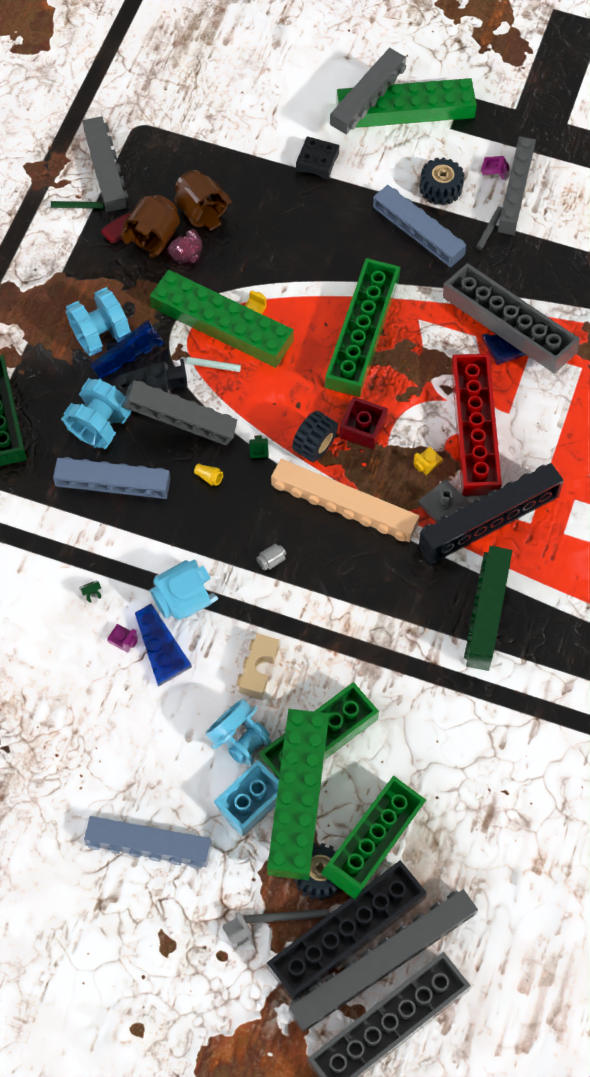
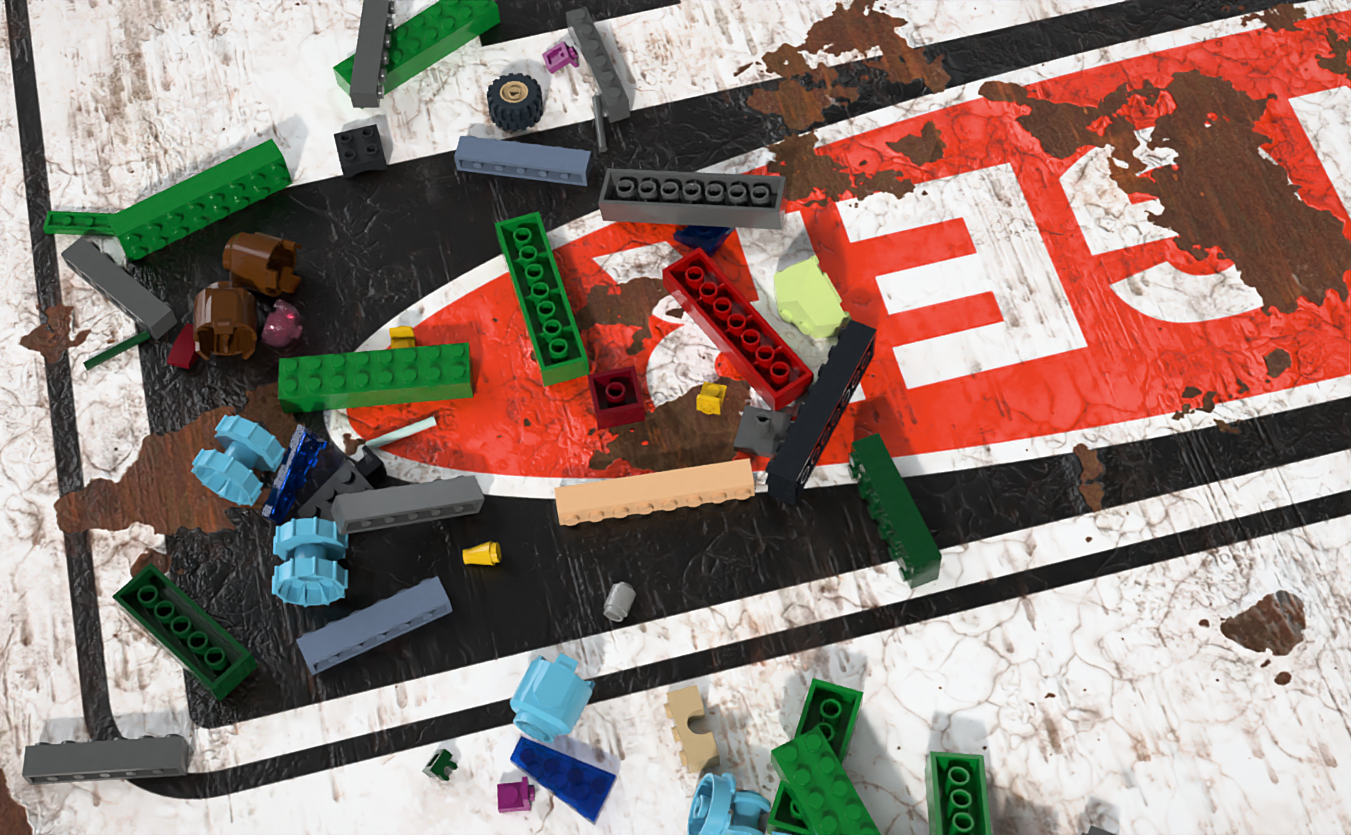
camera: 30 degrees left, 5 degrees down
dark green tile [249,435,269,458] -> none
black wheel [292,410,338,462] -> none
none -> green tile [43,211,116,237]
none -> green brick [107,139,293,263]
none -> yellowish green wedge [773,255,852,339]

